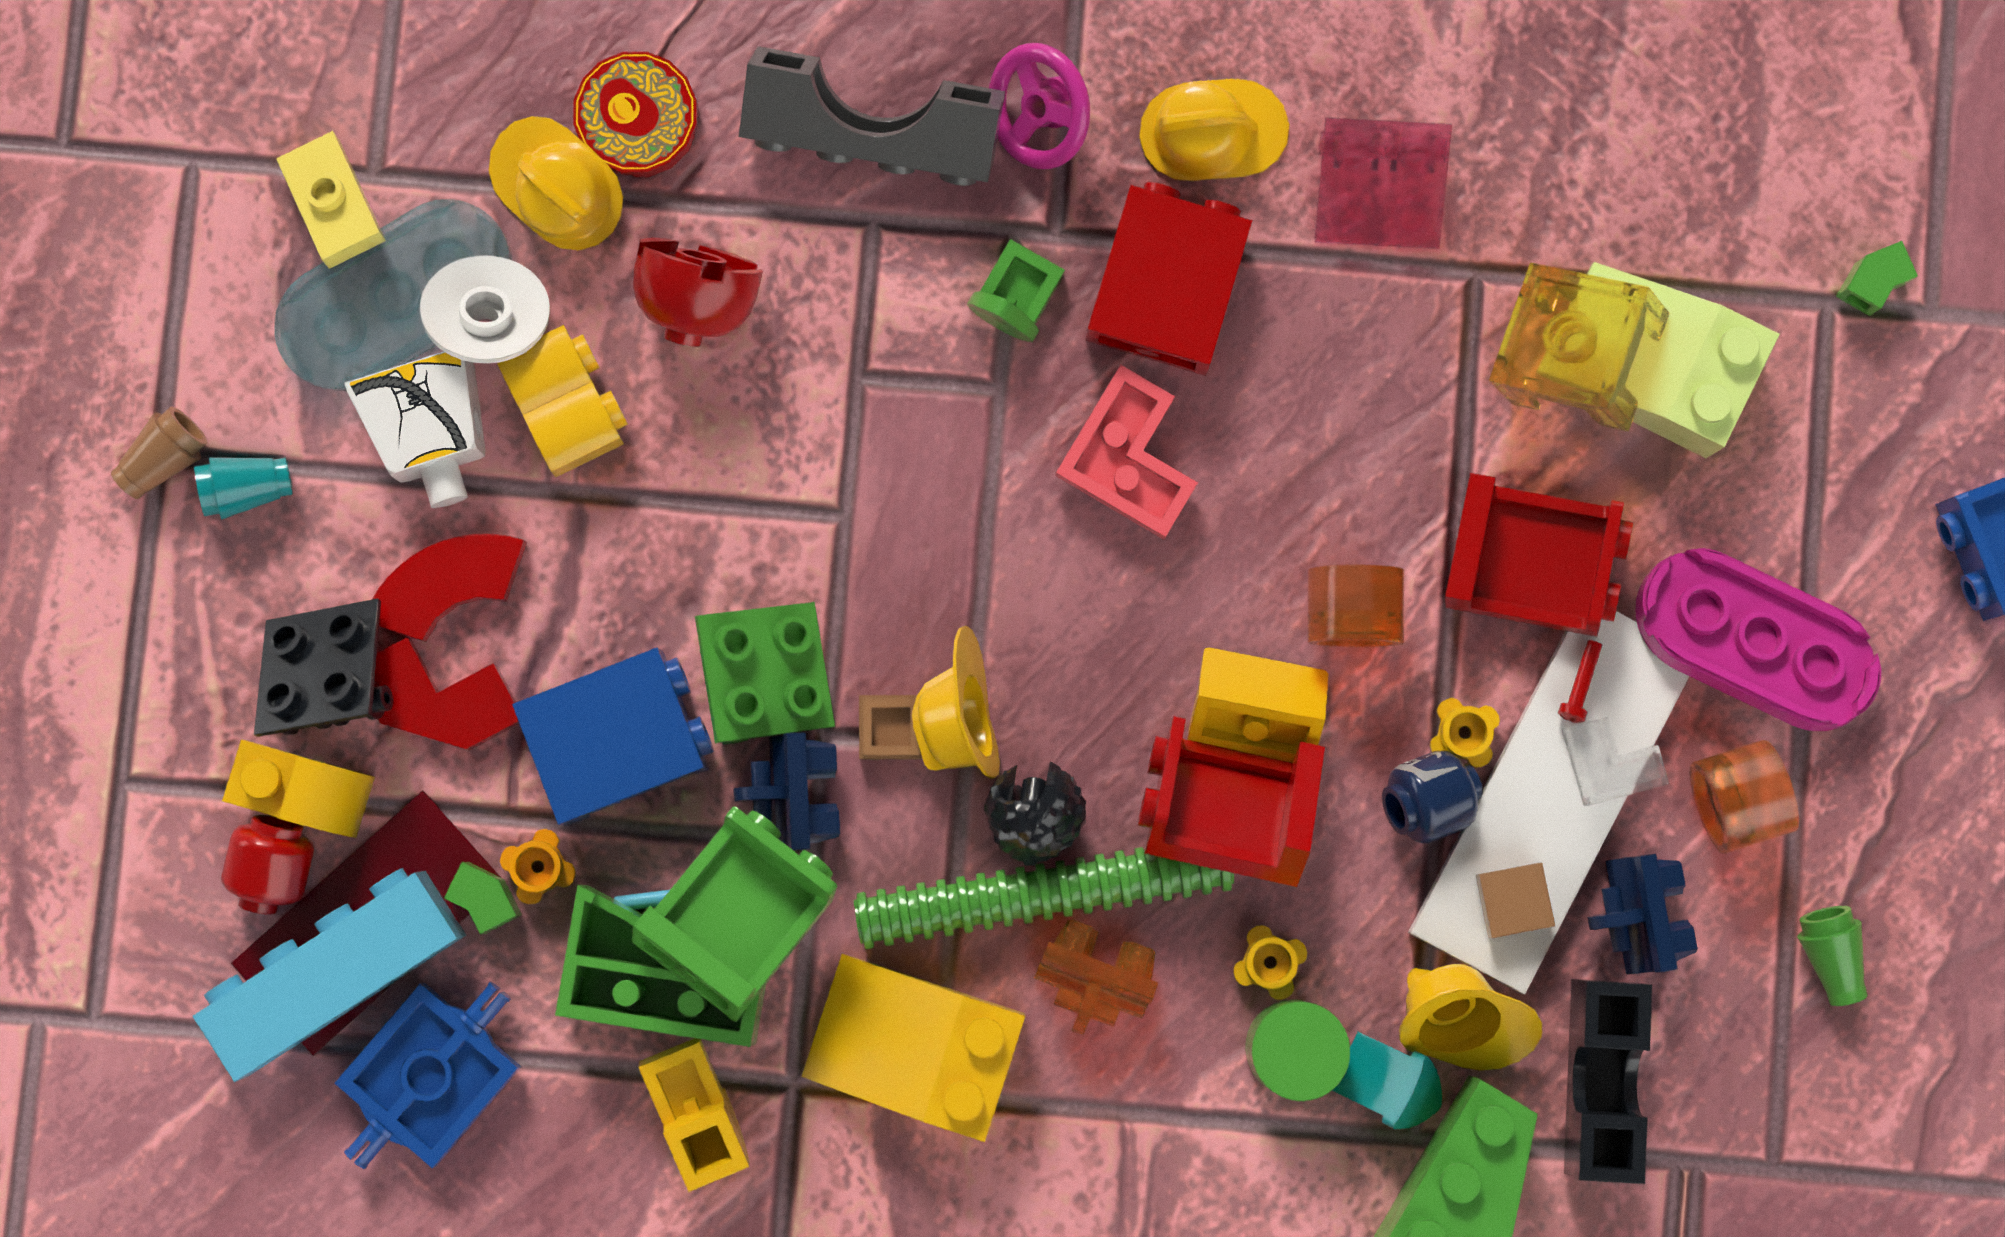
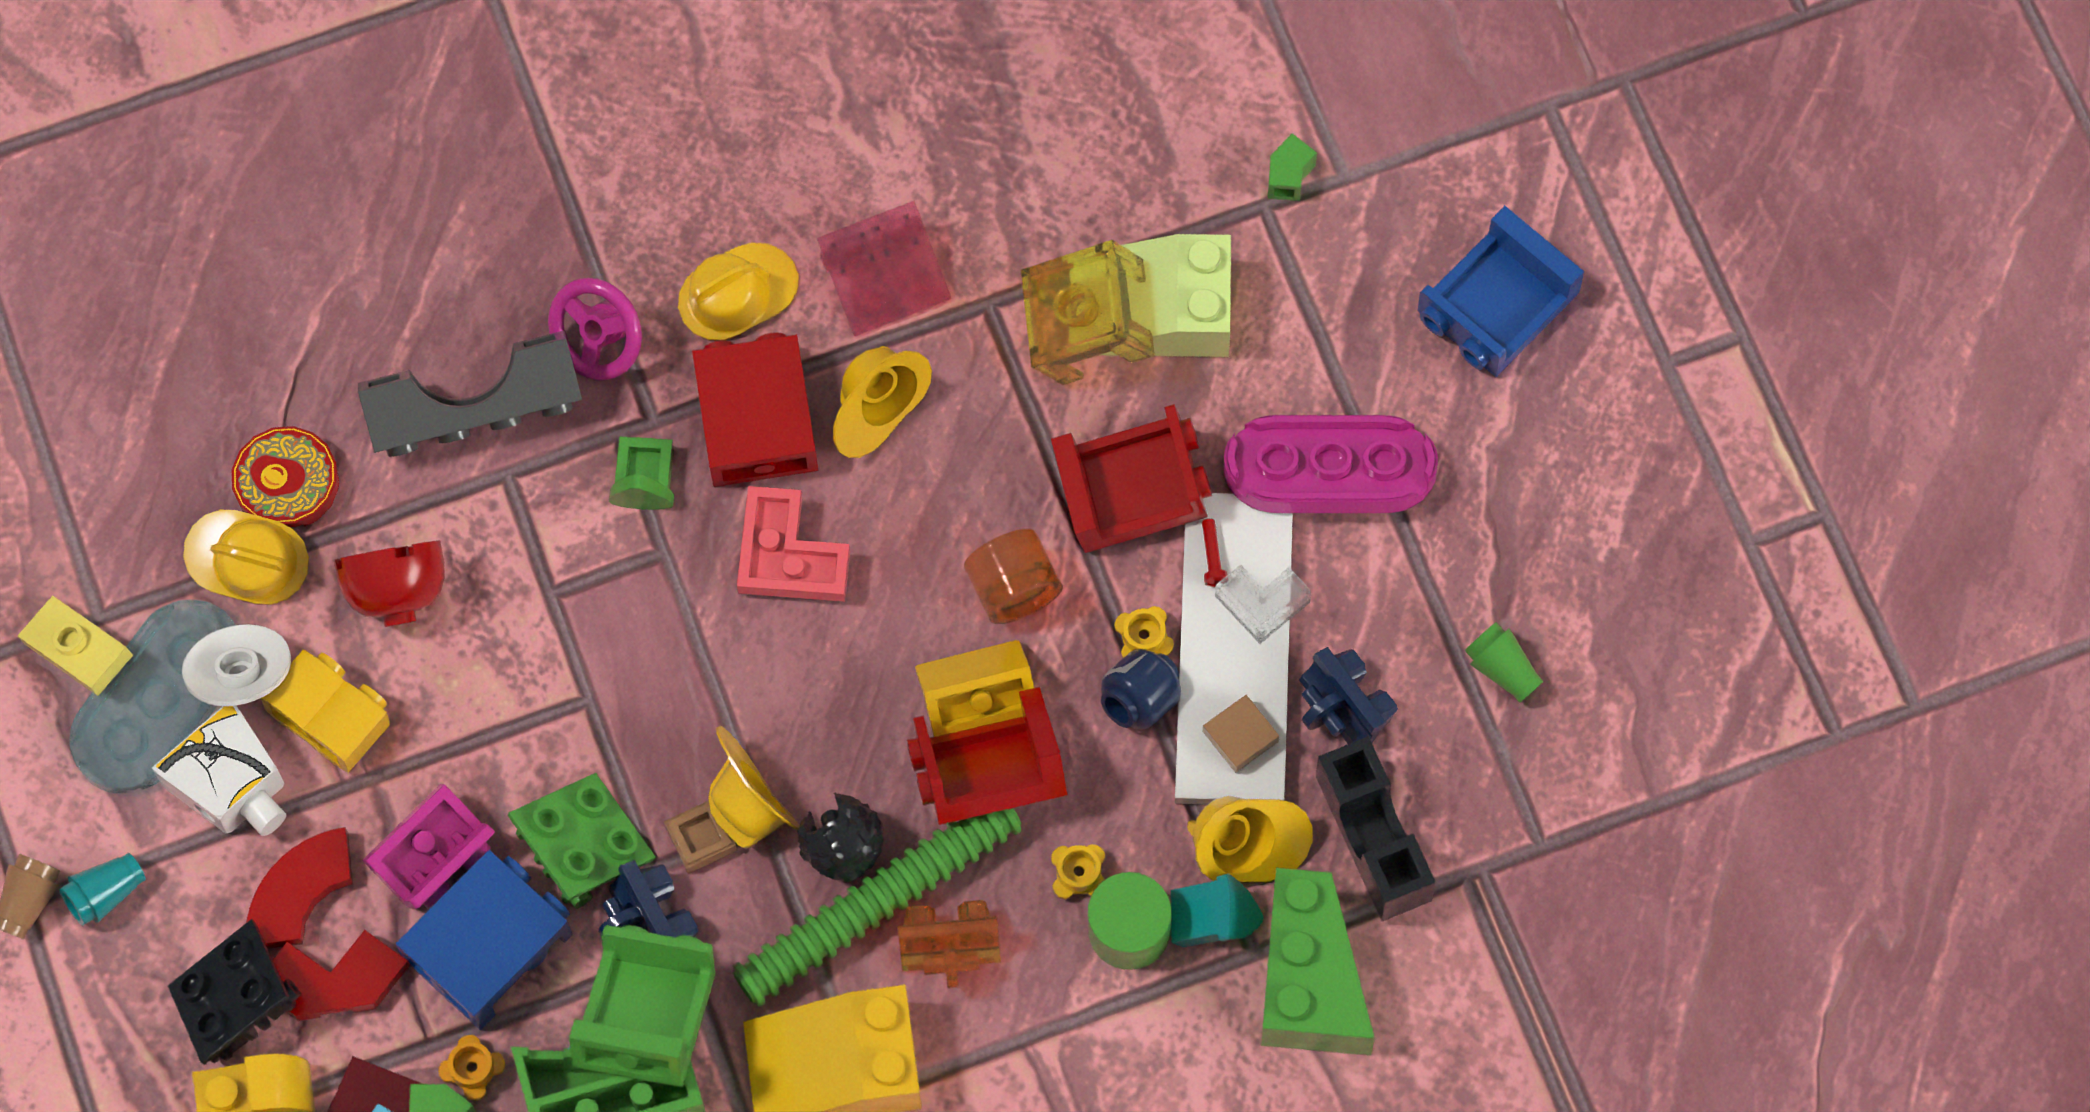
camera: 20 degrees left, 15 degrees down
clear orange piece [1689,740,1799,854] -> none
none -> dark pink bracket [362,784,495,909]
none -> yellow piece [833,346,932,458]

